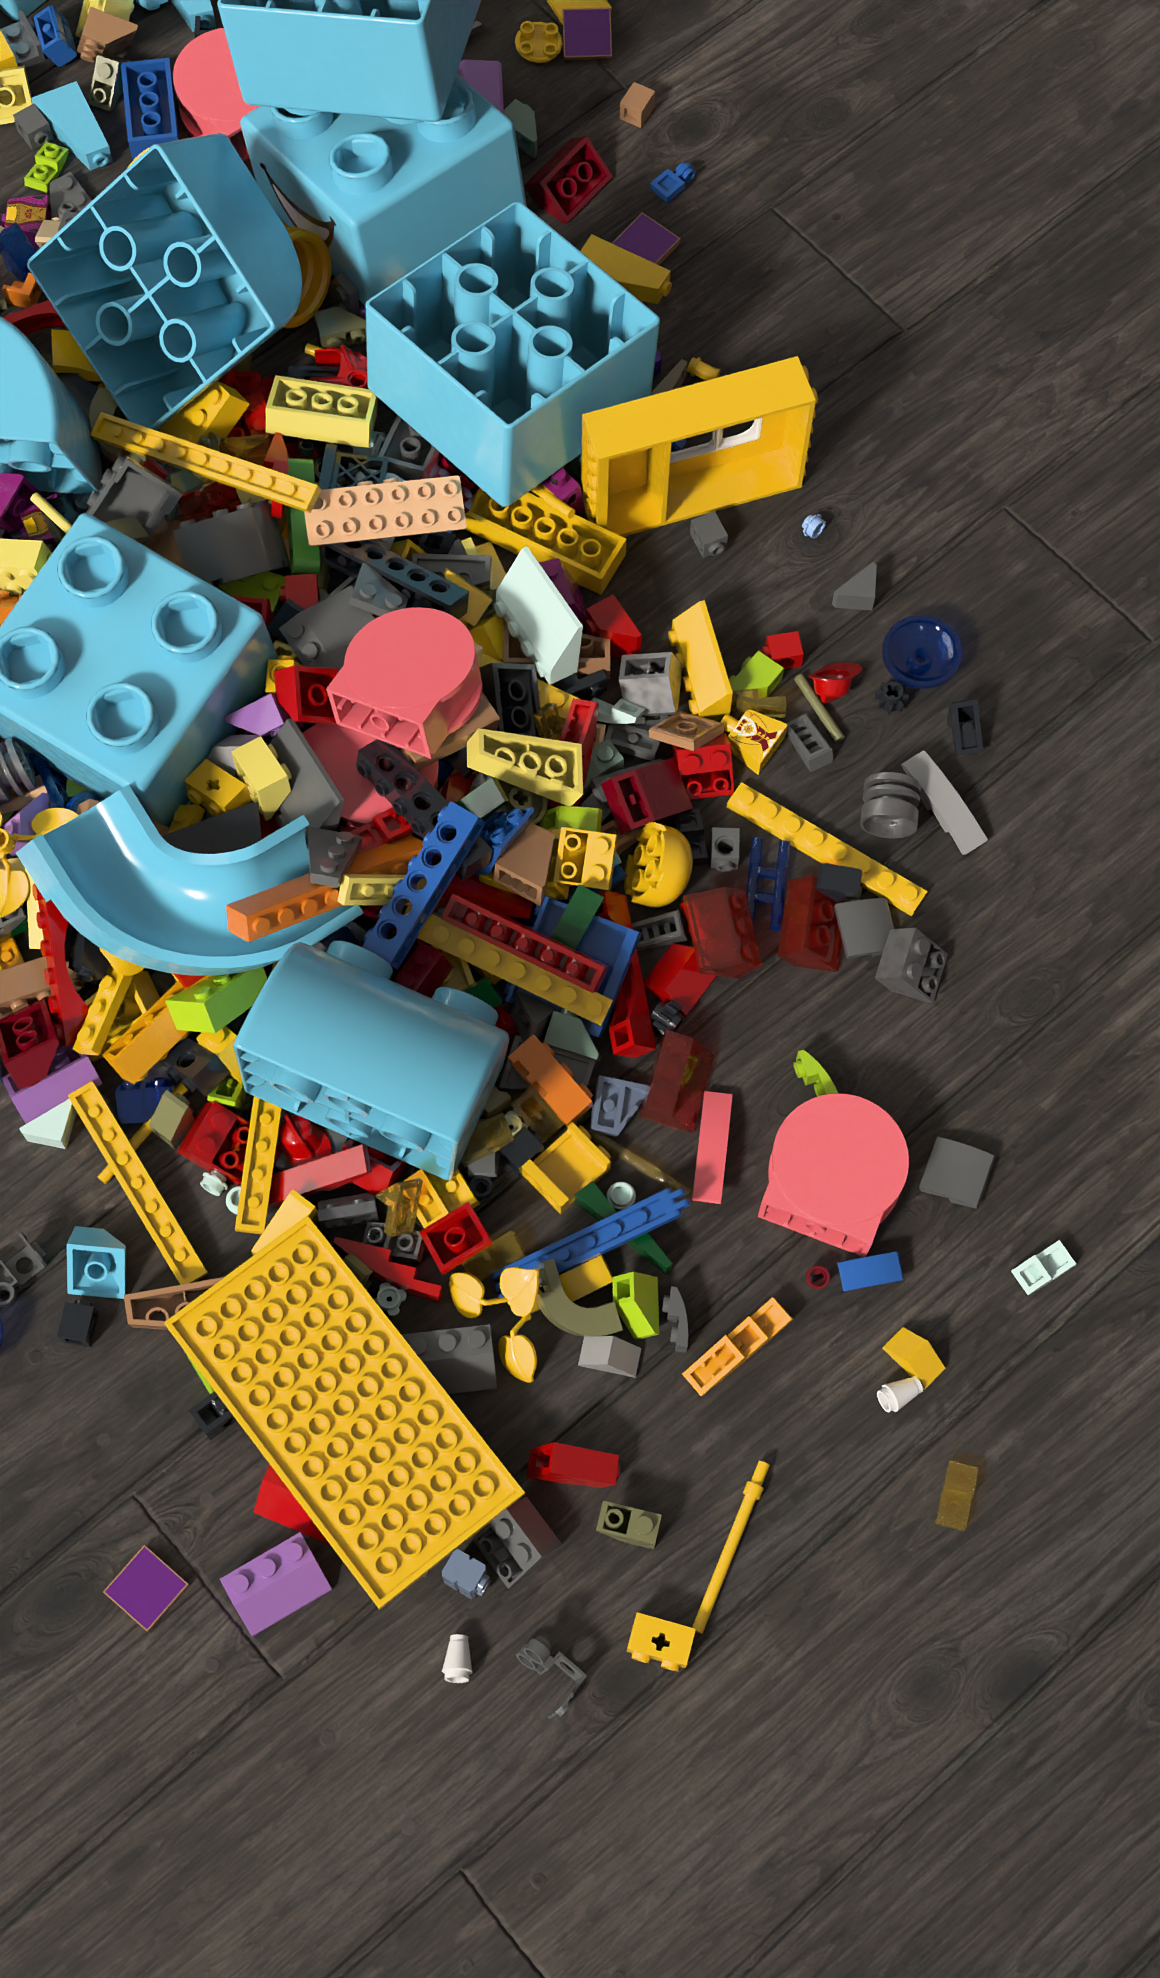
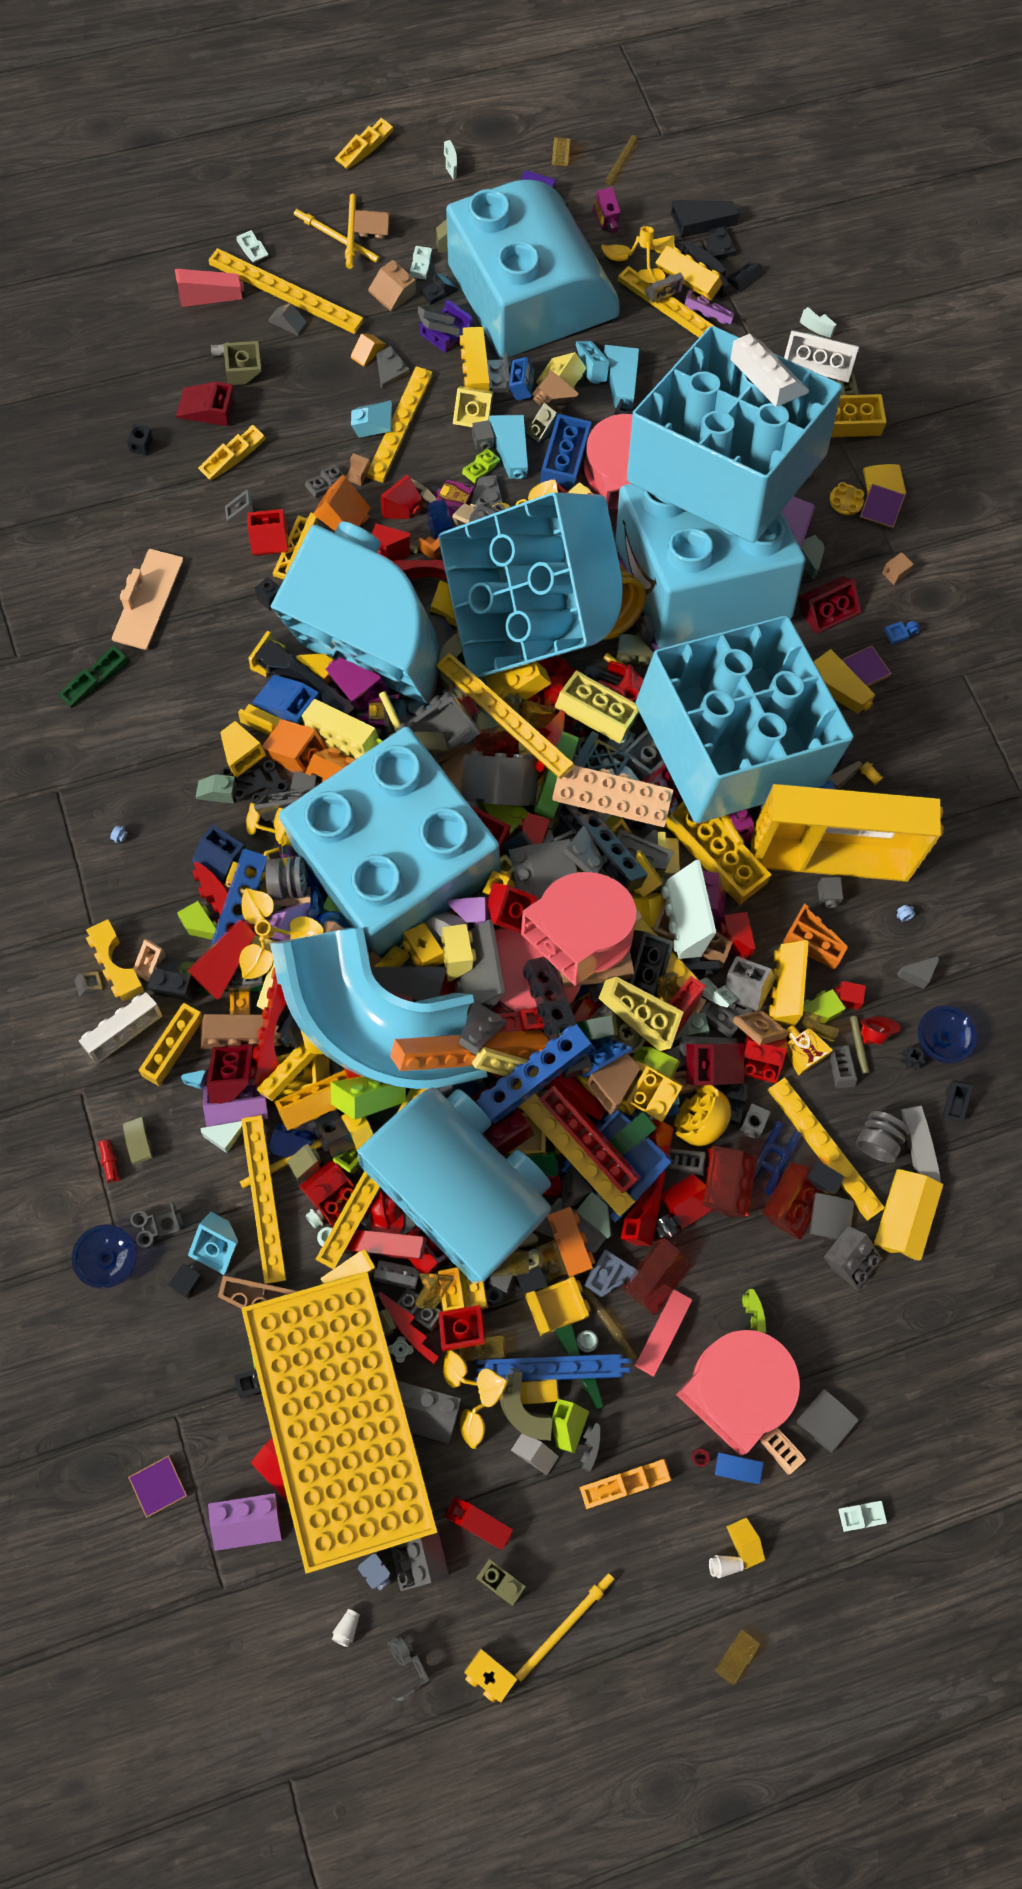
camera: 15 degrees right, 0 degrees up
none -> light nougat slope [759,1427,806,1474]
none -> orange wedge [783,903,848,970]
none -> yellow slope [874,1169,943,1261]

